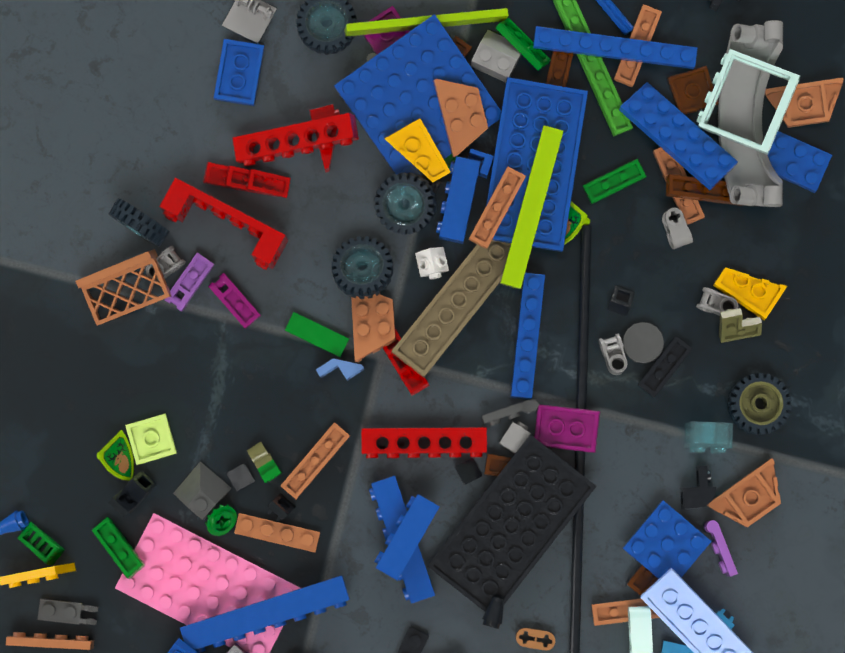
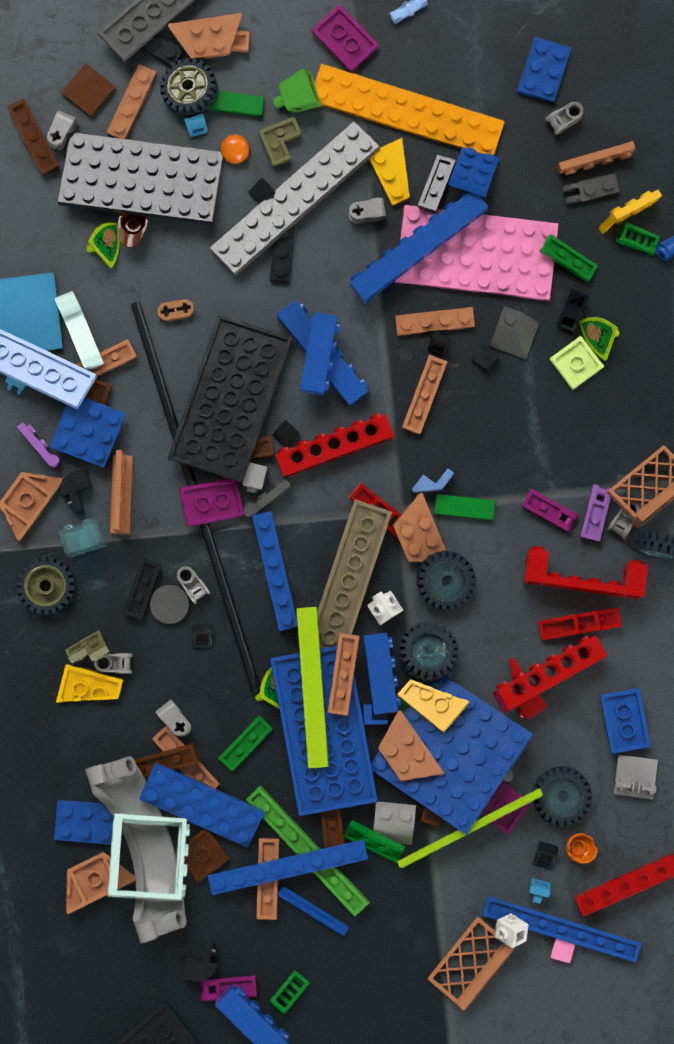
camera: 165 degrees right, 0 degrees up
green gear [205,504,237,536] -> none
leg [247,442,282,483] -> none
black cone [482,596,504,629] -> none
none -> nougat fence [110,450,133,534]

